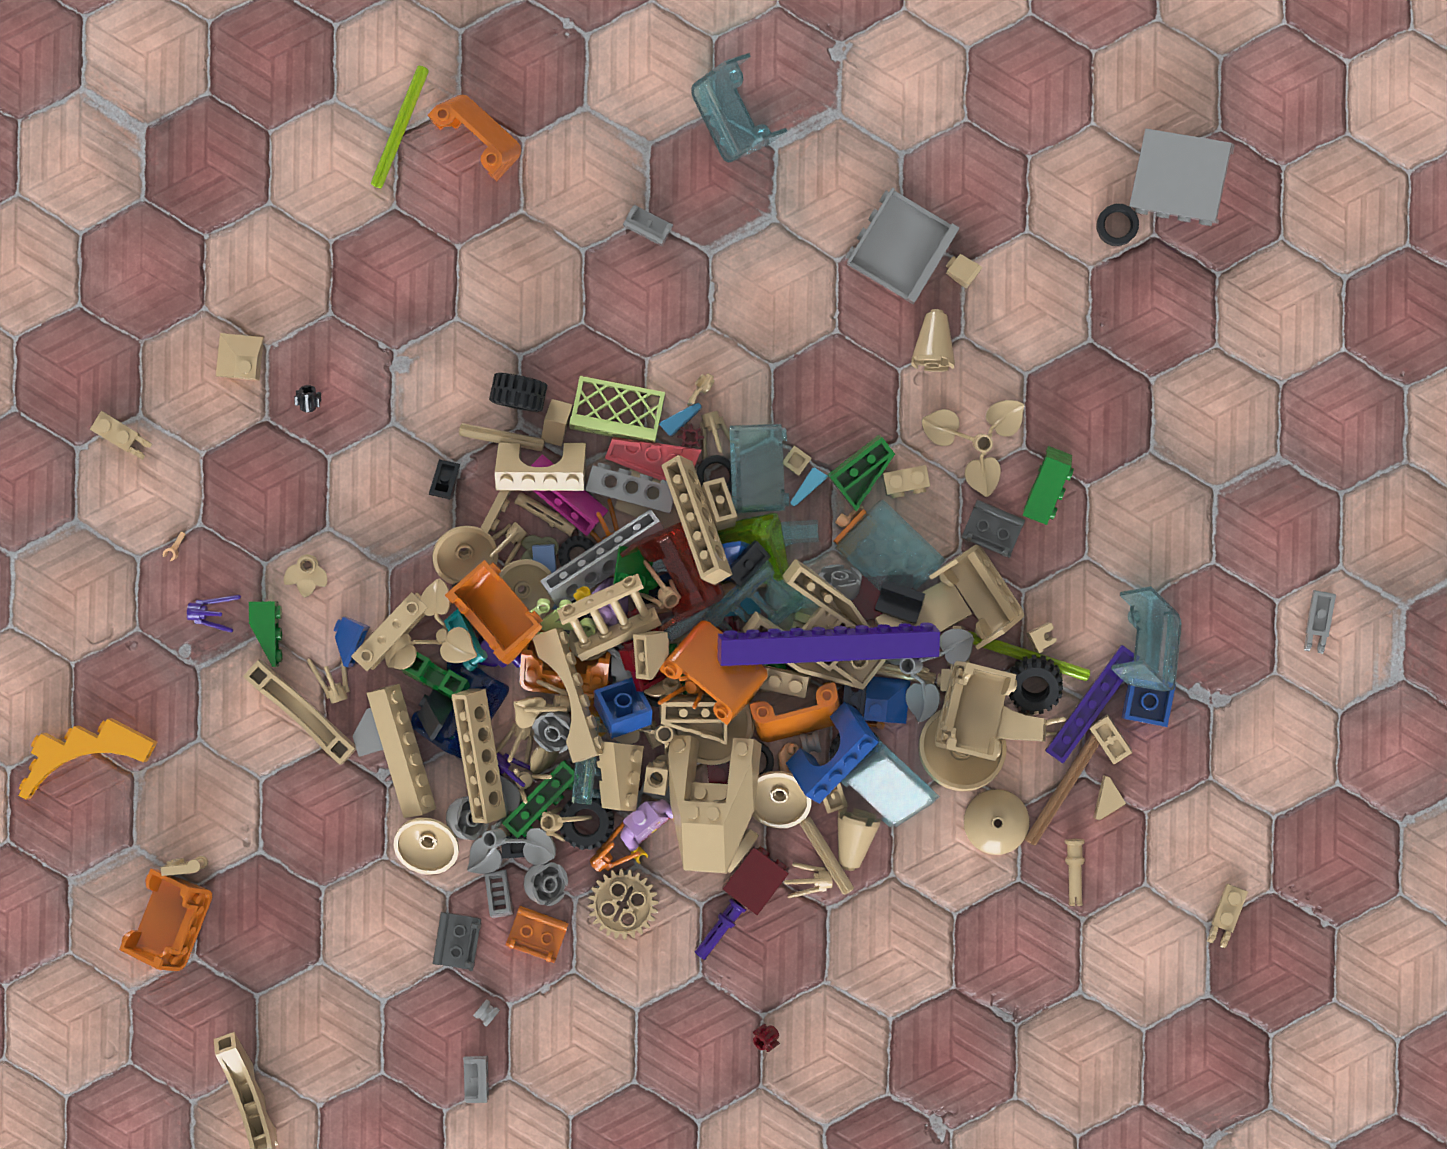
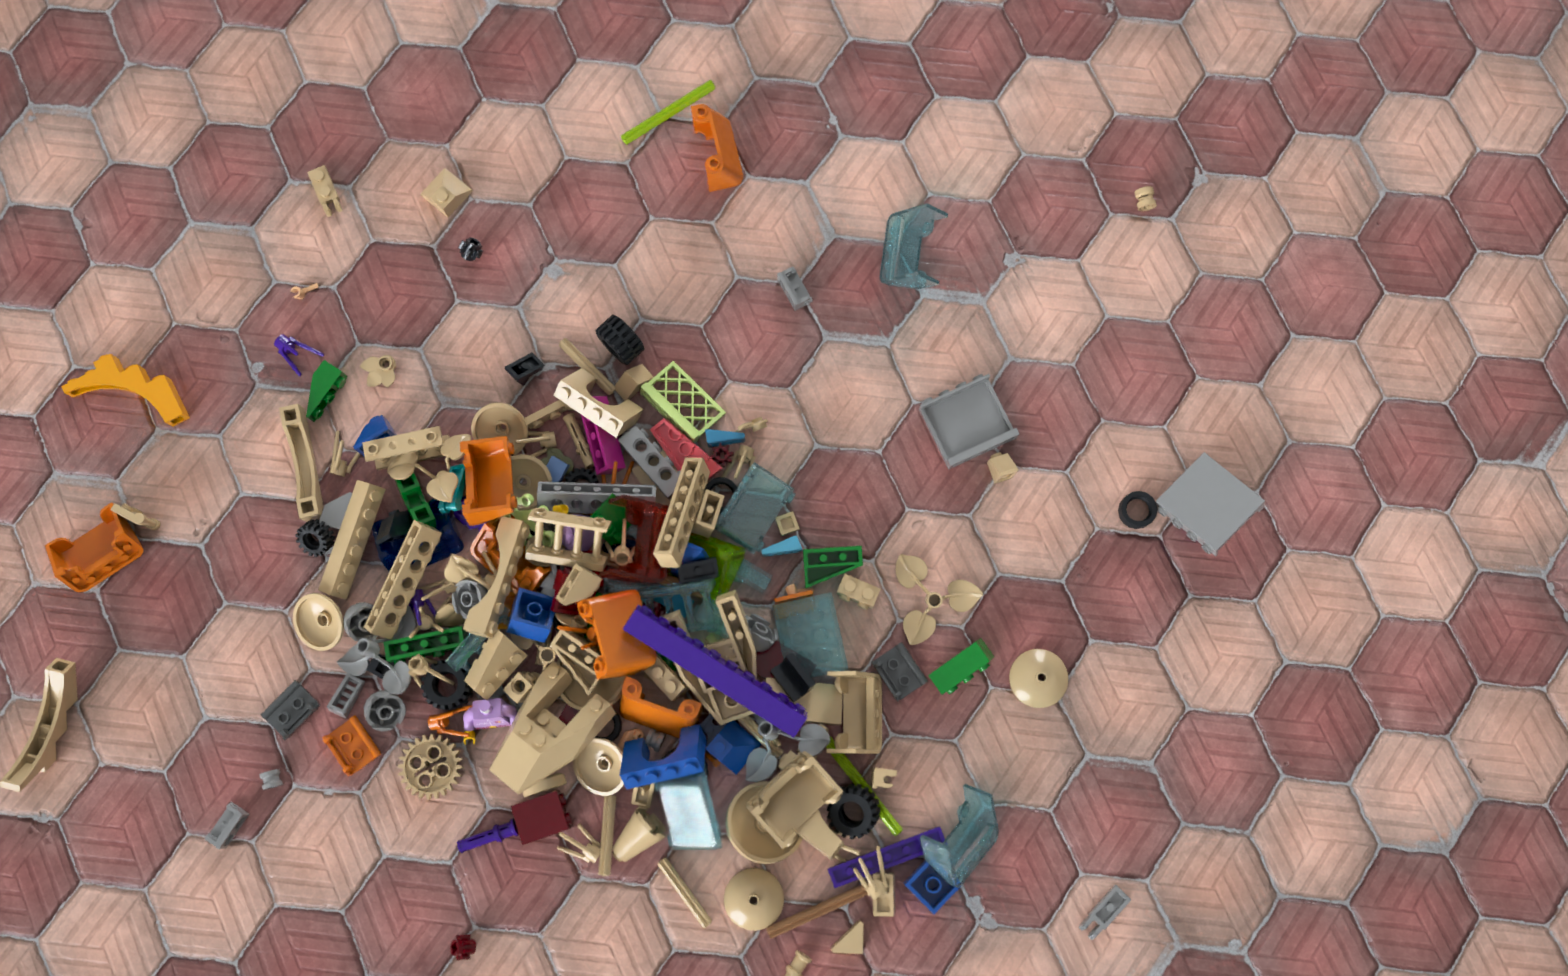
camera: 35 degrees right, 10 degrees down
tan cone [911,309,955,372] -> none
none -> black tyre [296,519,335,557]
none -> tan axle [658,858,712,928]
none -> tan plant [853,846,889,900]
none -> tan dish [1009,649,1068,708]

